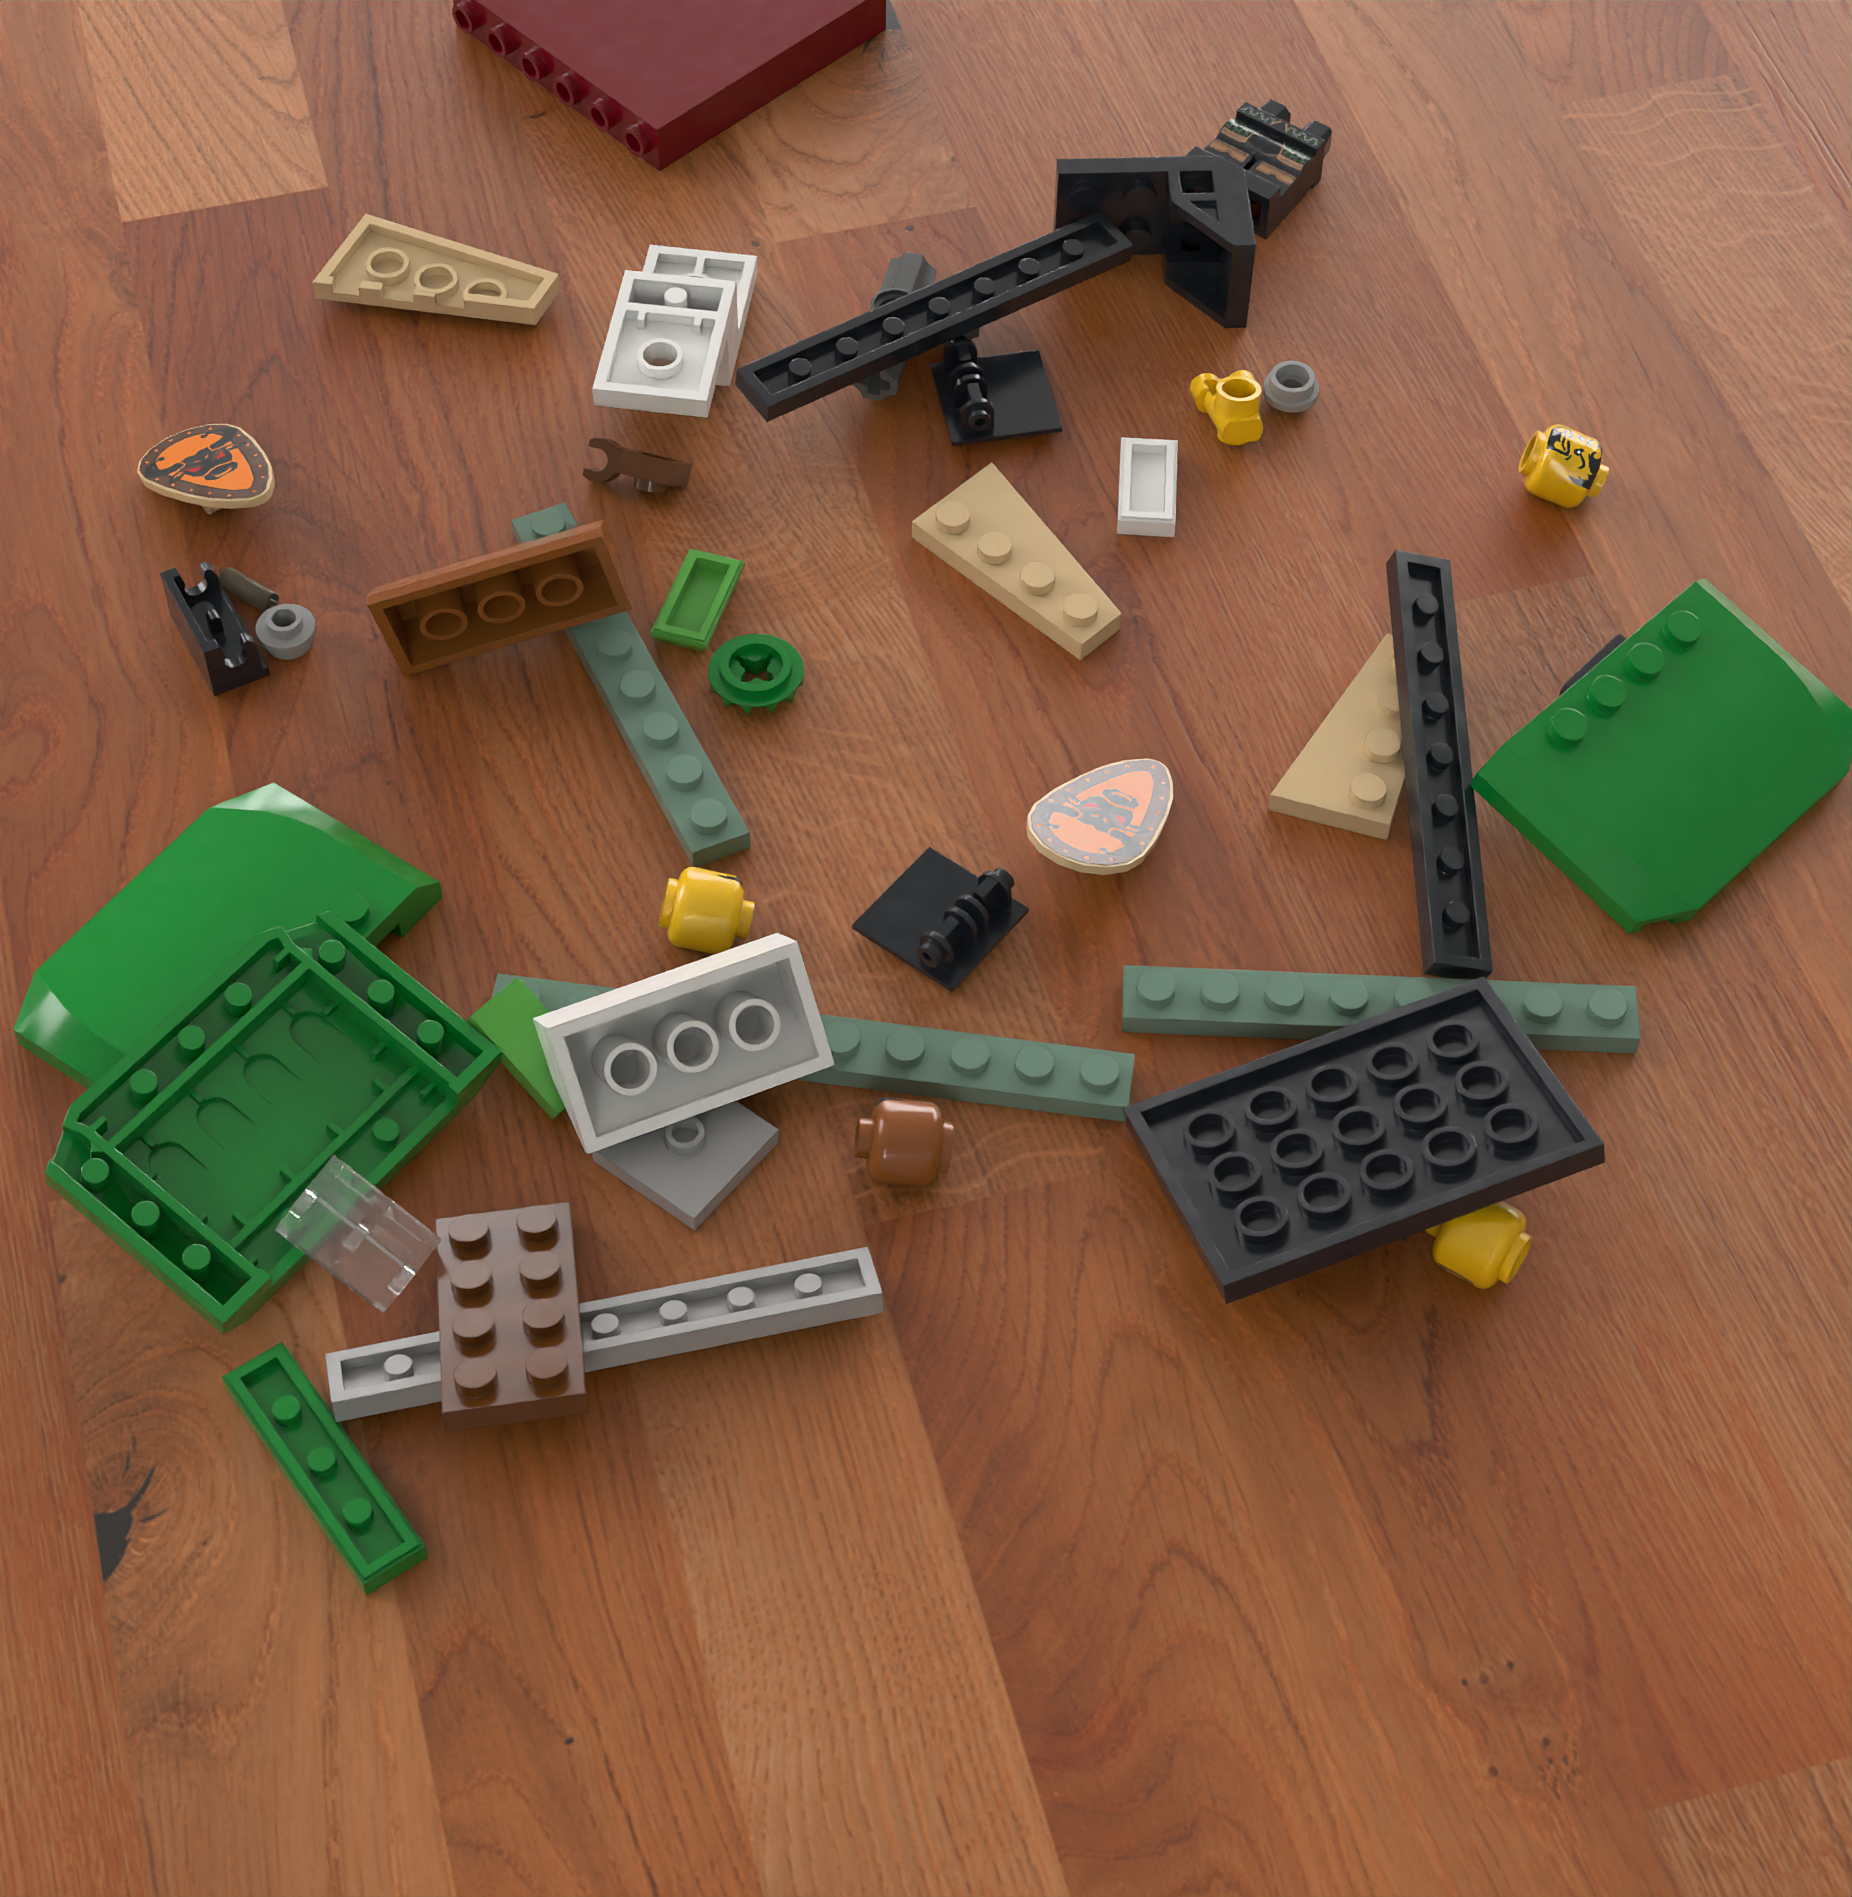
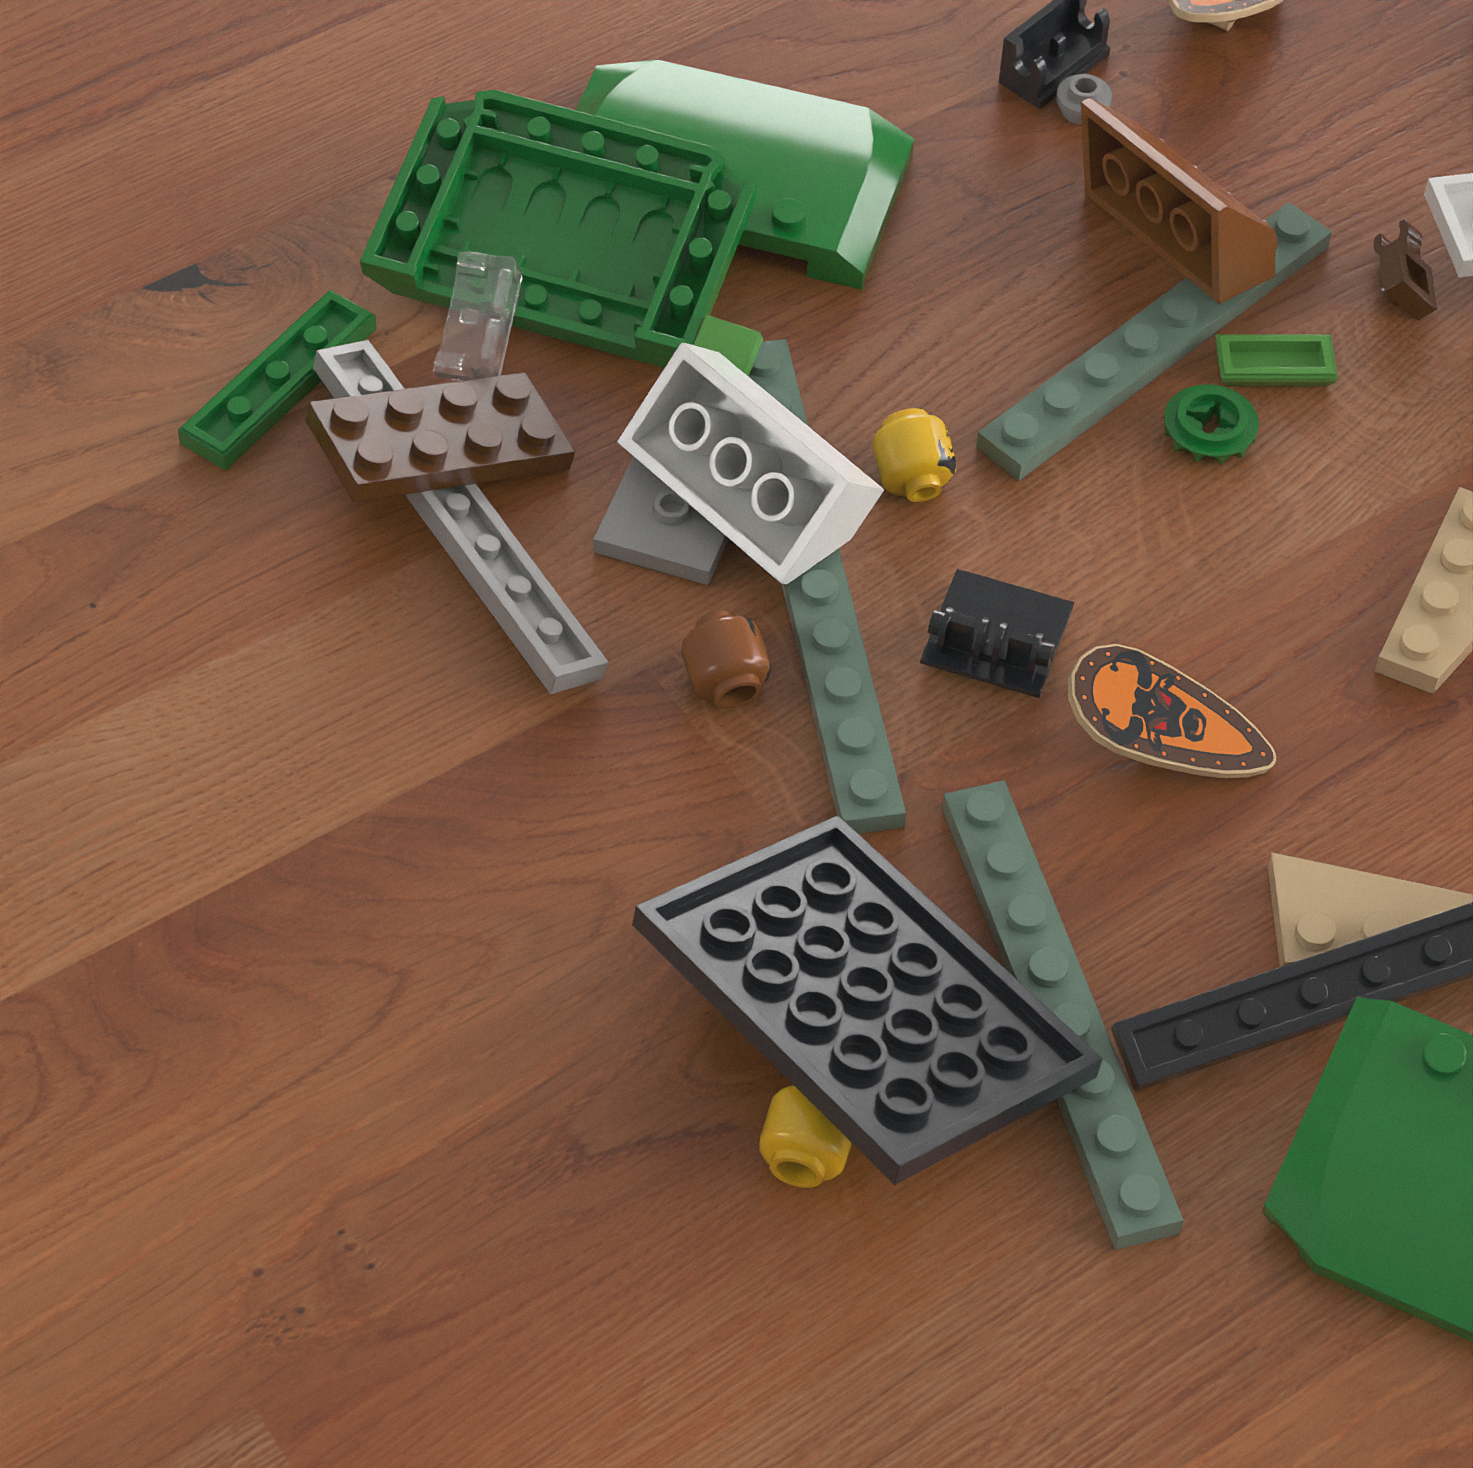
camera: 70 degrees right, 0 degrees up
dark tan piece [212,566,280,612] -> none

